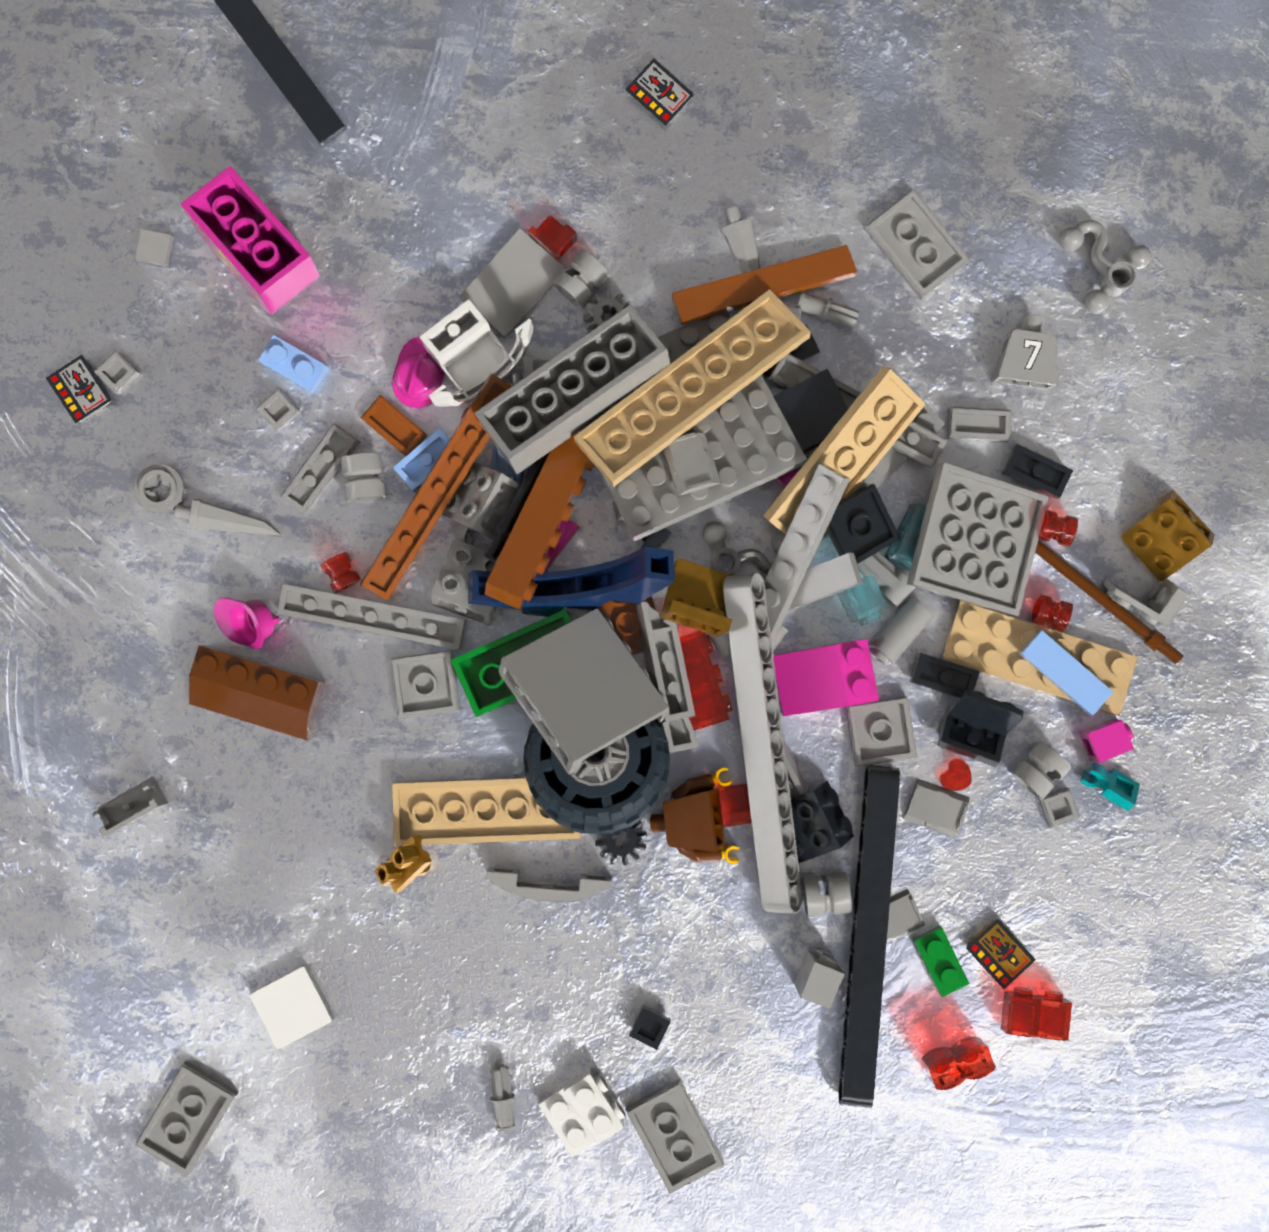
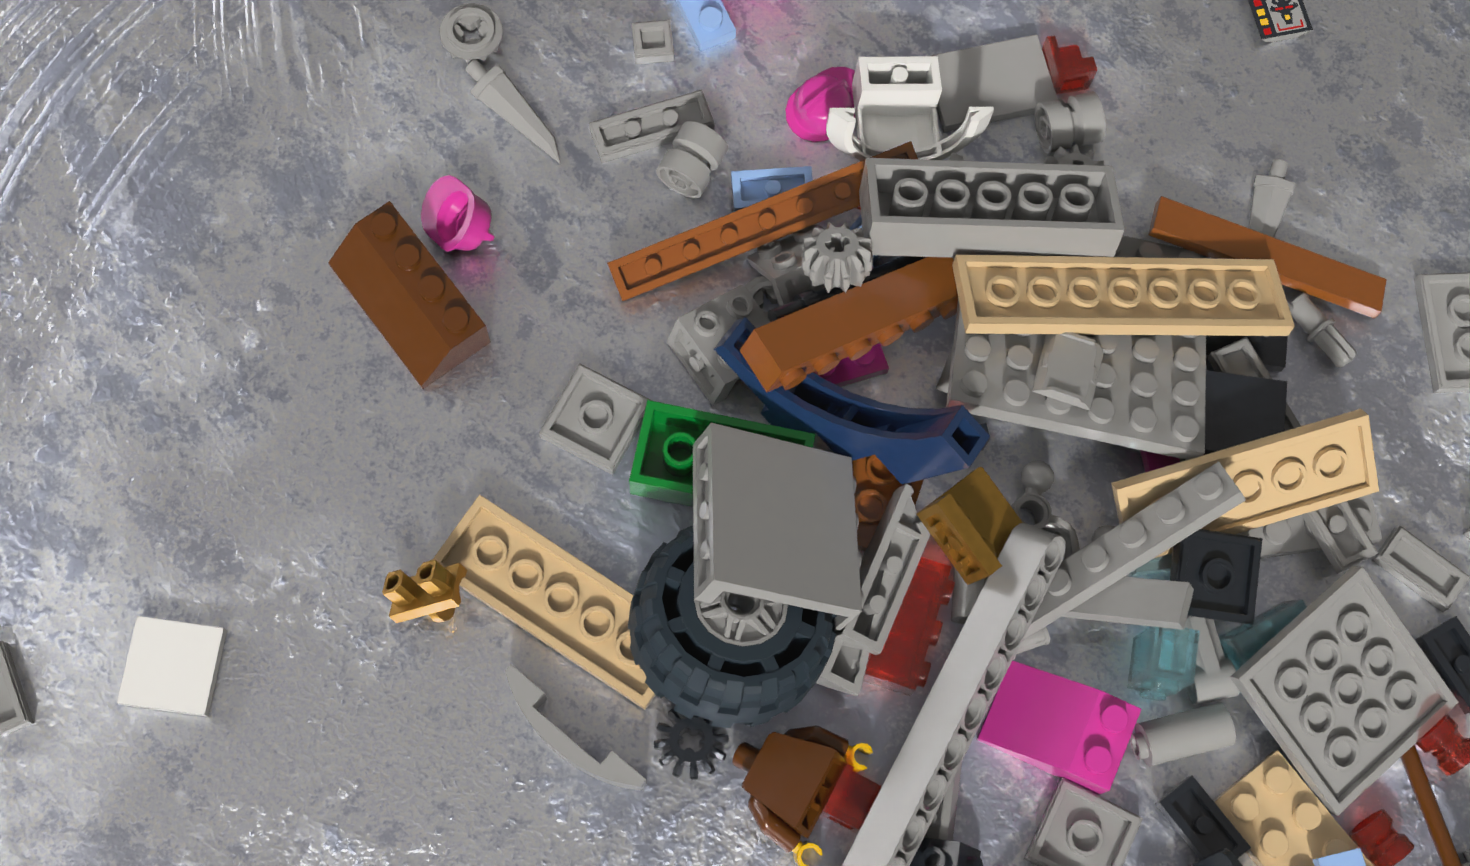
camera: 25 degrees right, 15 degrees down
light grey hinge [92,777,168,838] -> none
light grey plate [277,584,466,650] -> none
clear red wheel [320,552,362,593] -> none
dark orange tile [360,395,428,456] -> none
none -> light grey gear [802,221,873,293]

